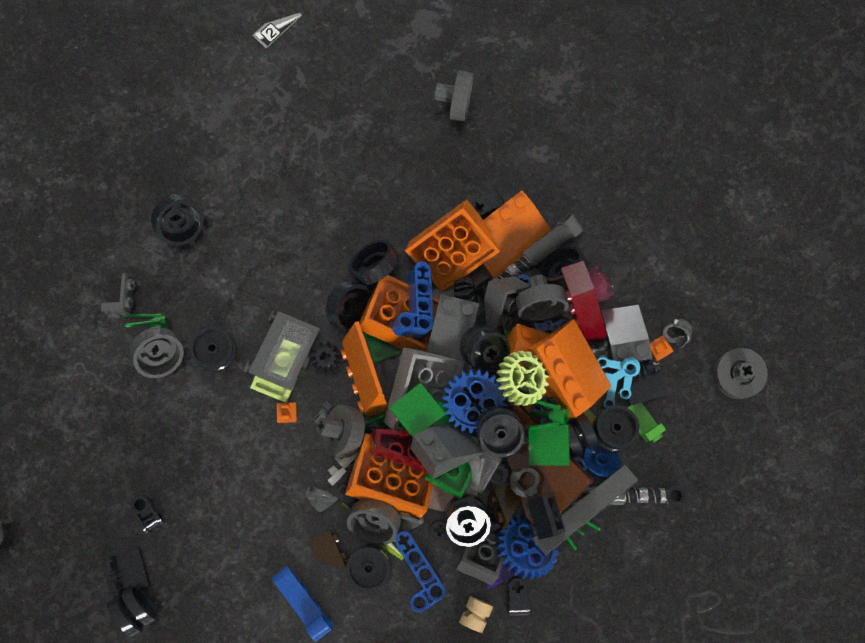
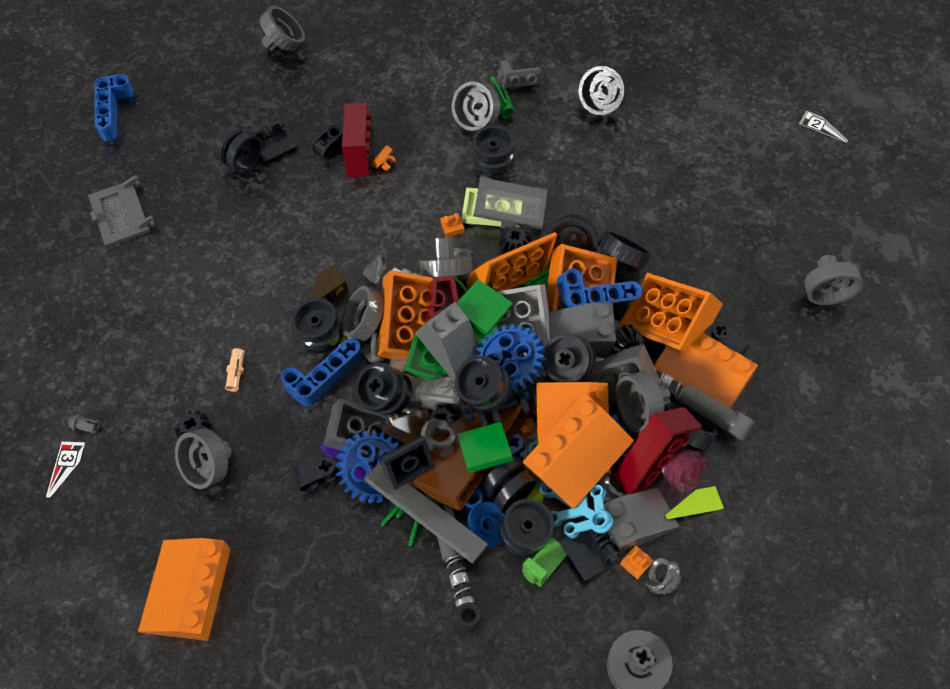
camera: 75 degrees right, 20 degrees down
blue beam [271,565,334,642] -> none
tan wheel [459,596,493,633] -> none
yellowish green gear [496,351,549,406] -> none
green plant [529,400,569,430] -> none
none -> dark red wedge [342,102,372,178]
none -> orange tile [370,145,396,171]
none -> lime sticker [665,486,724,519]

